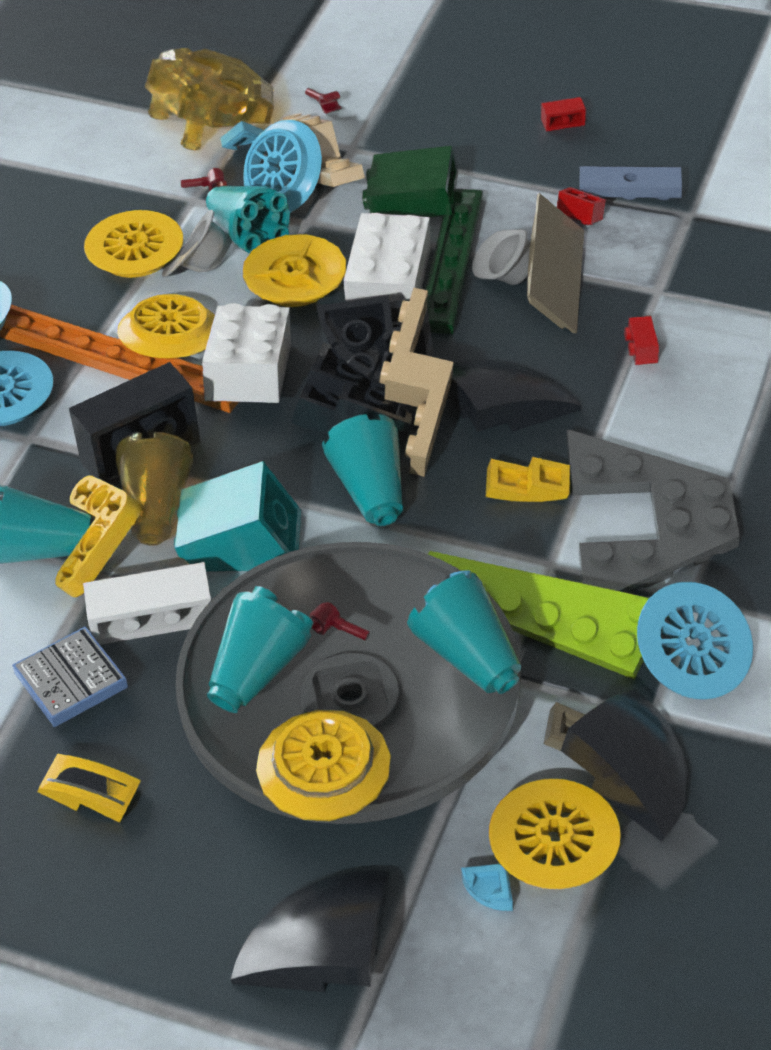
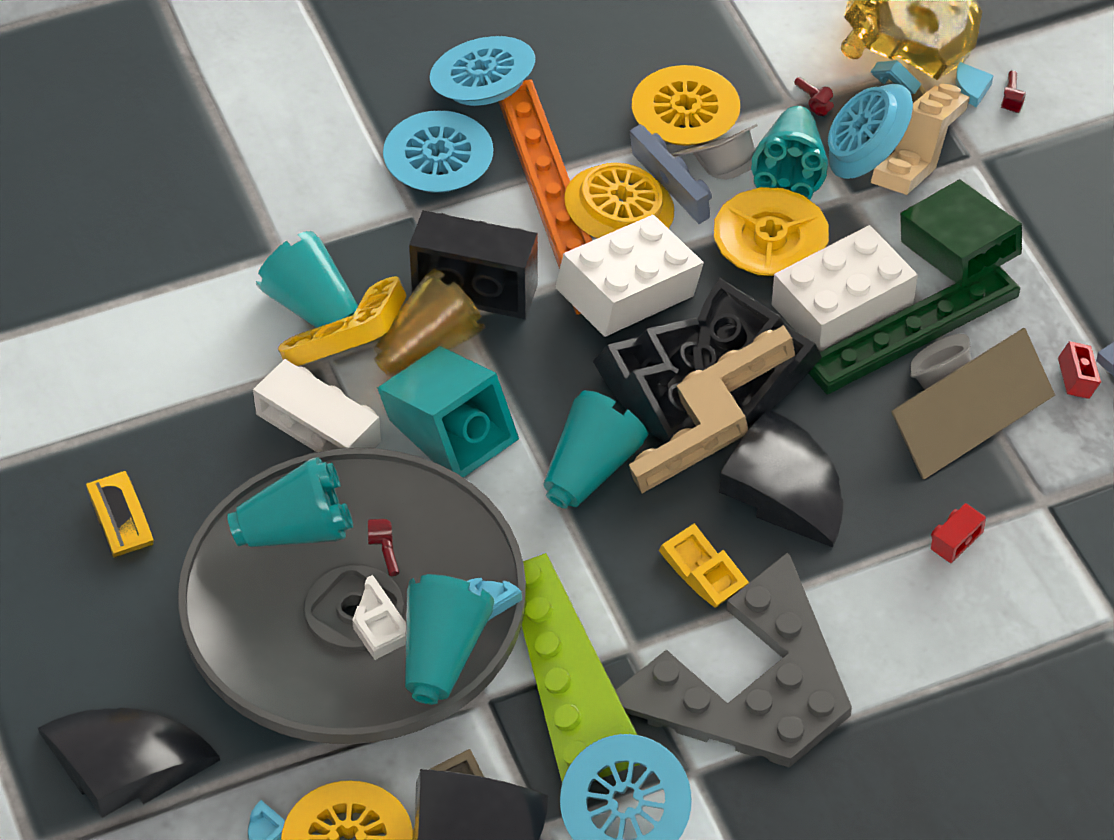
camera: 45 degrees right, 5 degrees up
tile [12,627,128,727] -> none
yellow piece [256,710,391,821] -> none
none -> white tile [353,575,406,660]
none -> sand blue tile [630,124,712,224]
none -> medium azure tile [955,62,994,107]

